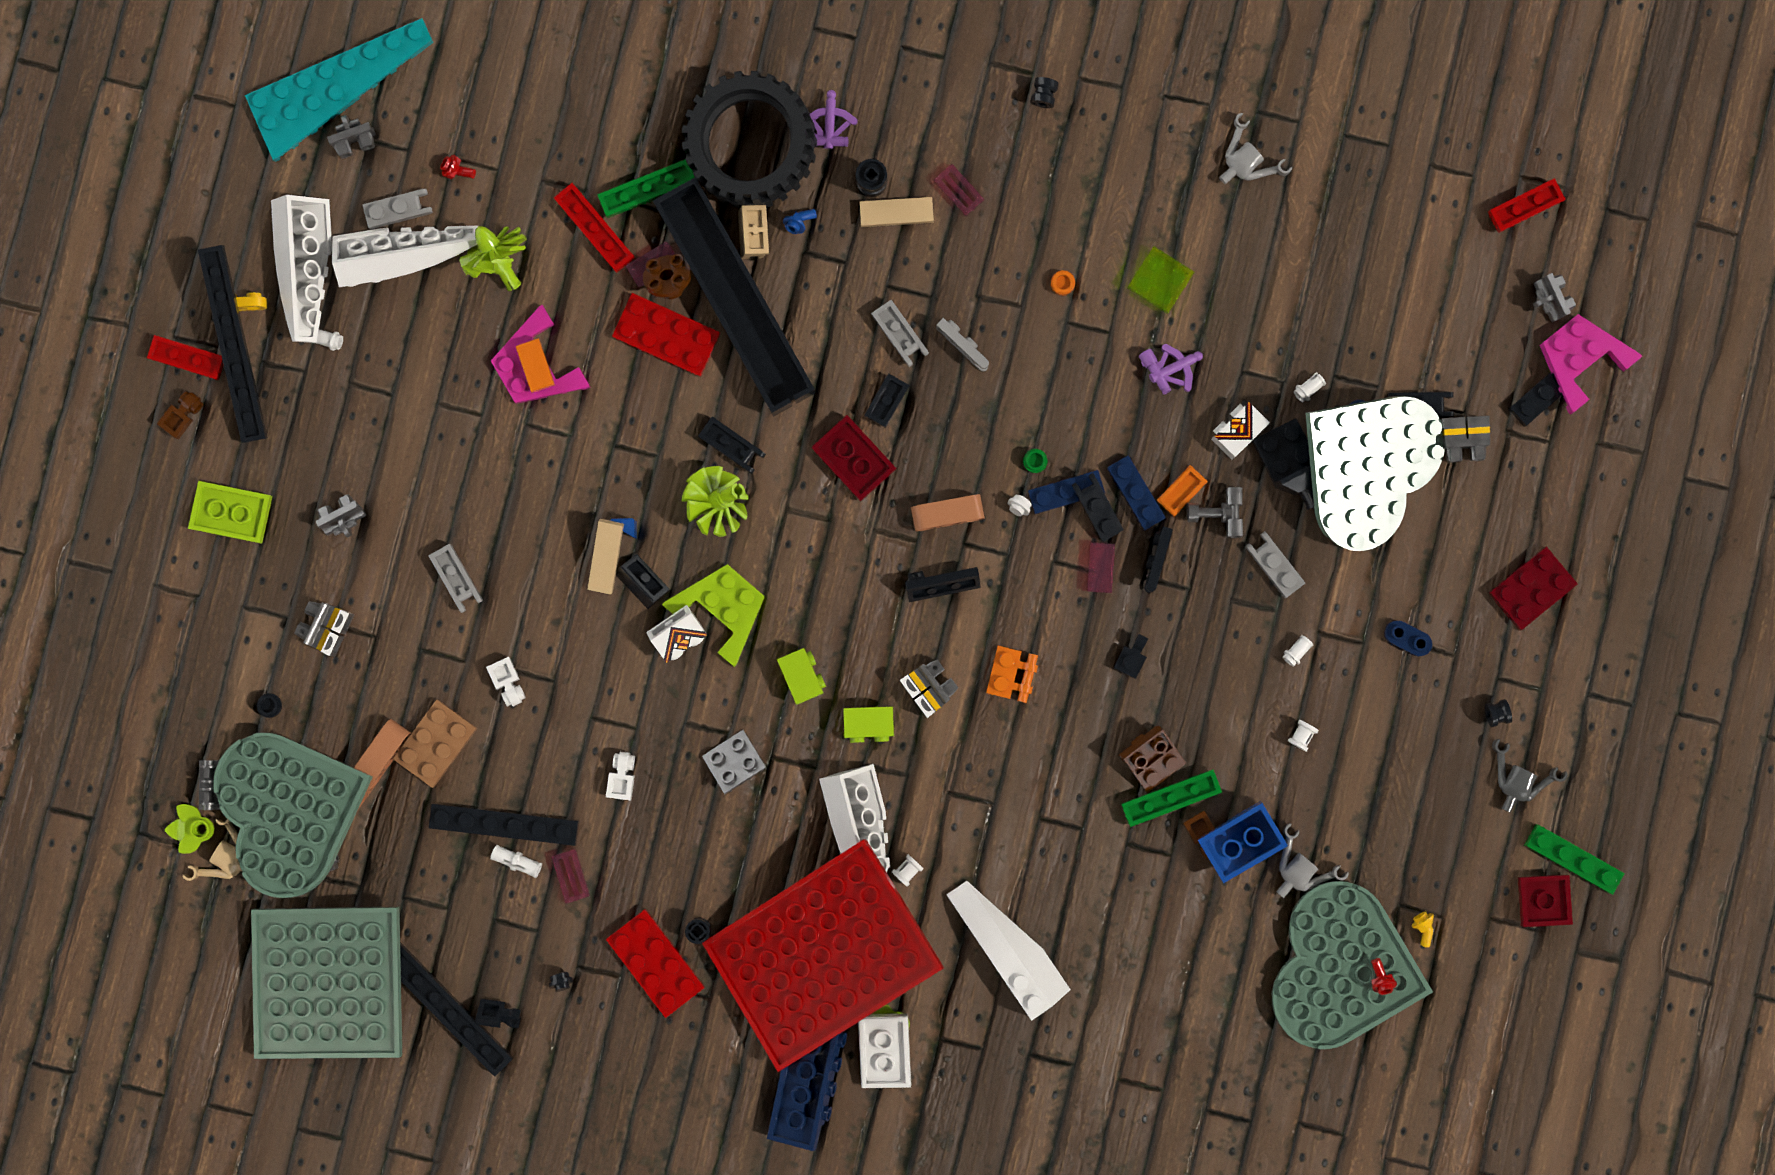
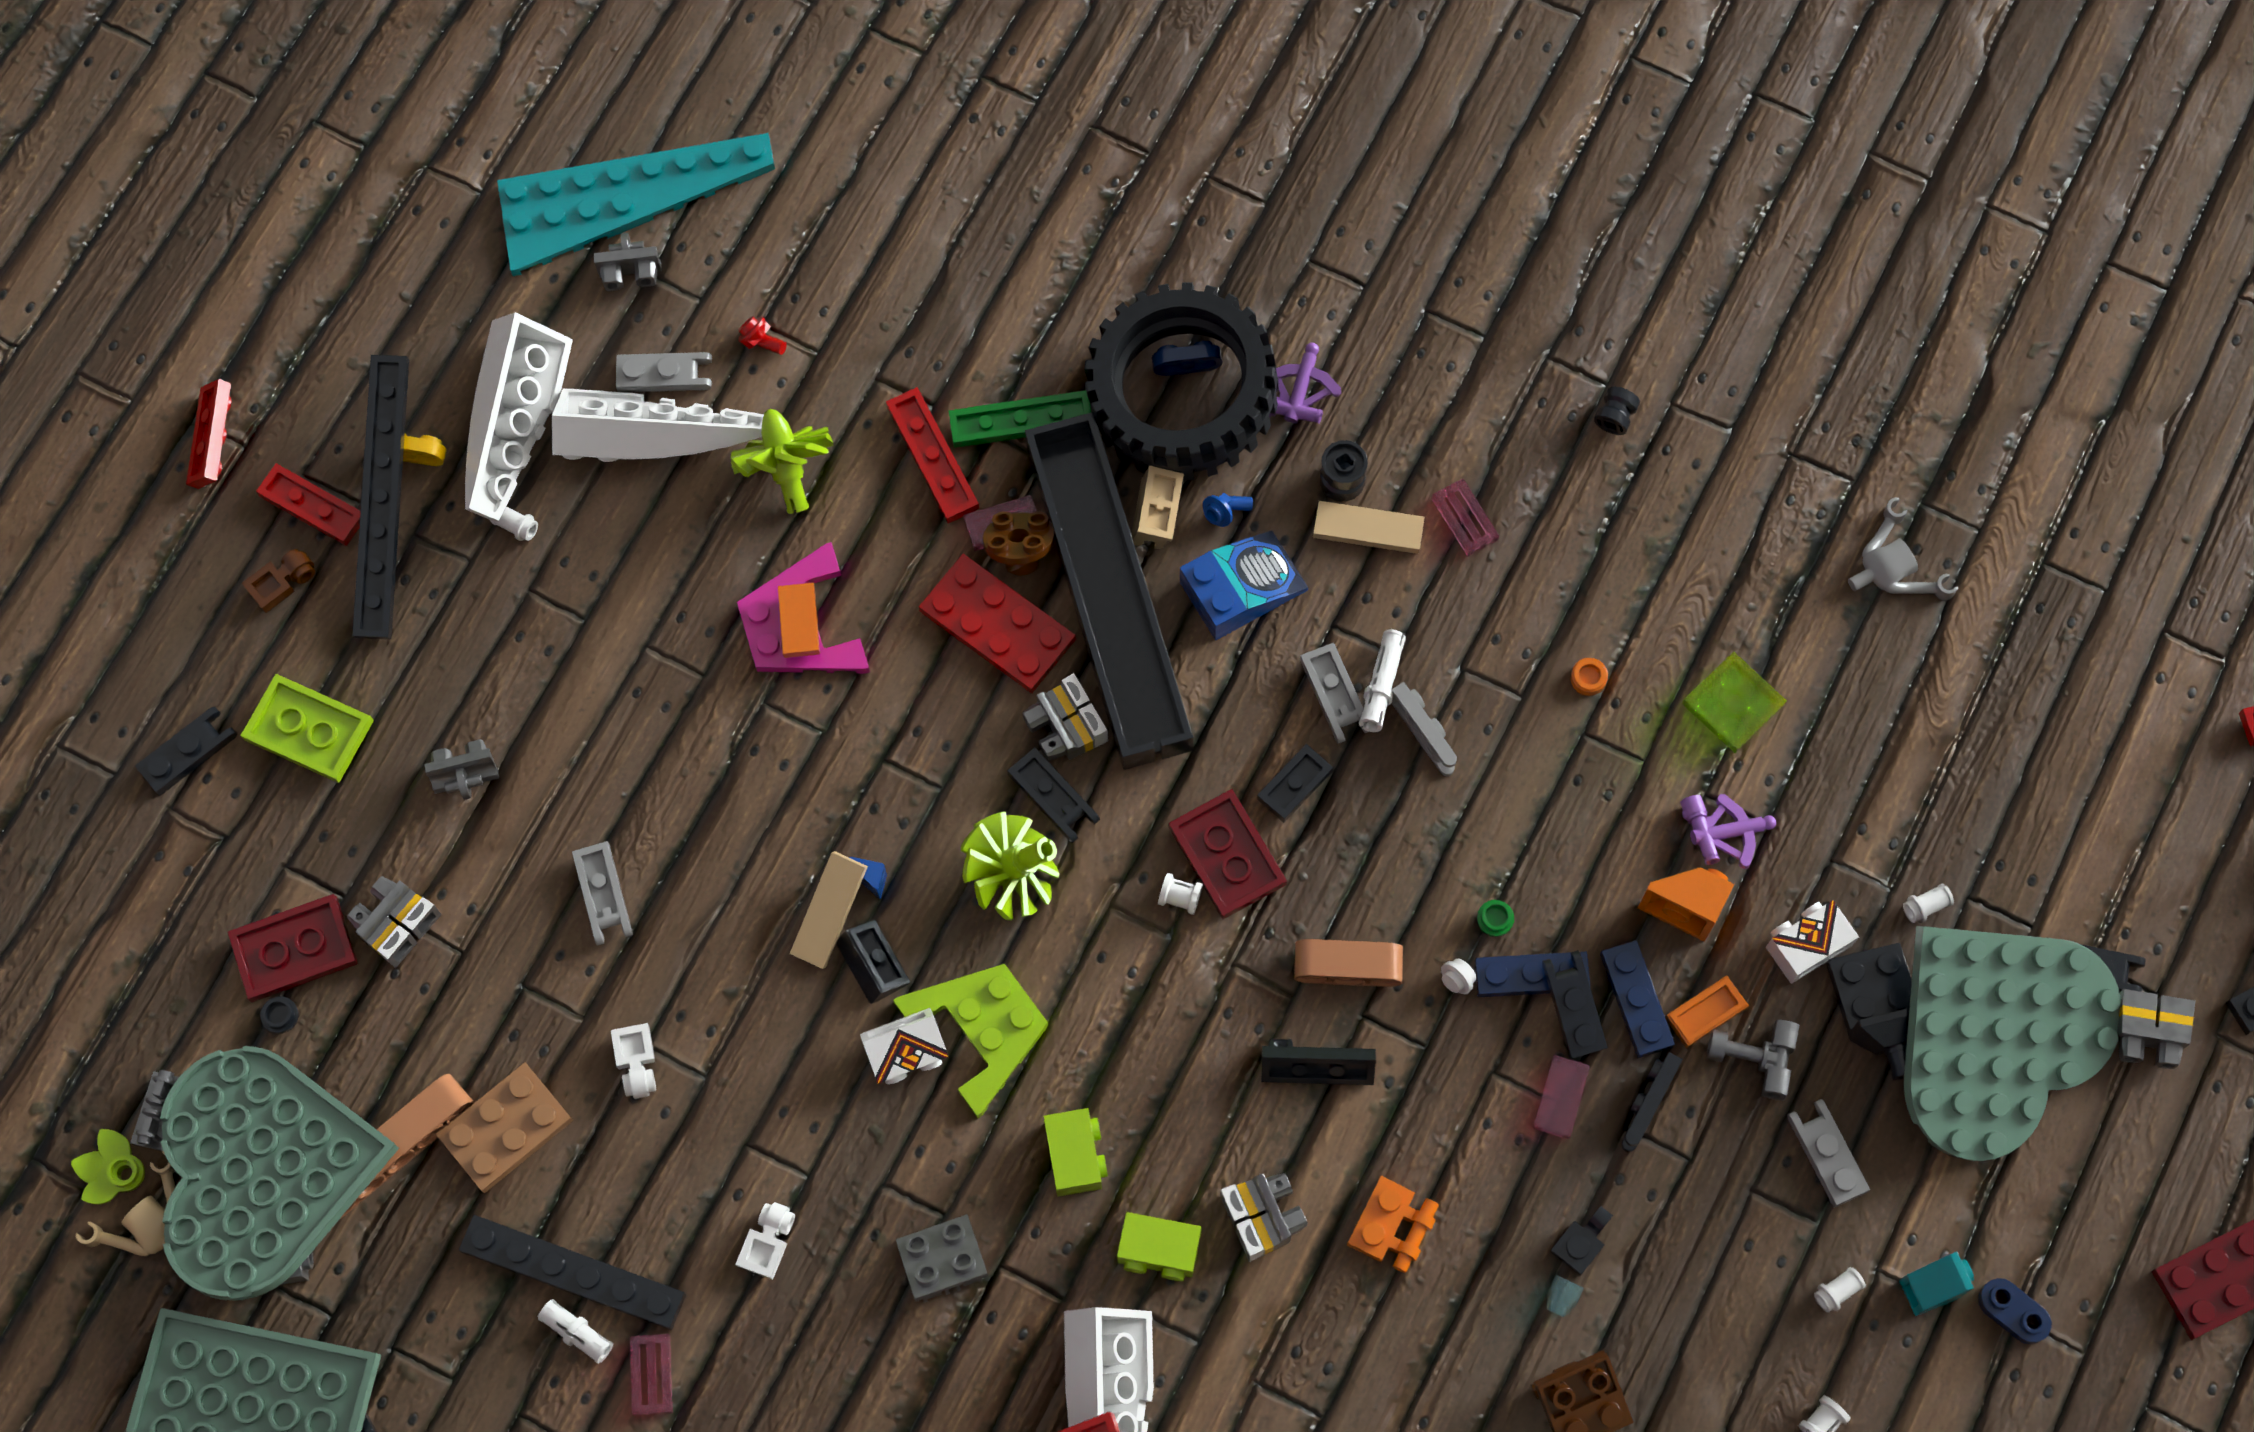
camera: 15 degrees right, 15 degrees down
none -> black hinge [135,707,237,796]
none -> red plate [186,379,231,489]
none -> dark red plate [228,894,358,1003]
none -> flat silver hips [1022,673,1108,761]
none -> dark blue plate [1151,341,1223,376]
none -> white bush [1158,873,1203,915]
none -> slope [1180,530,1308,641]
none -> white pin [1359,629,1406,732]
none -> clear light blue hose [1547,1275,1584,1317]
none -> orange slope [1638,867,1734,942]
none -> teal slope [1899,1252,1974,1316]

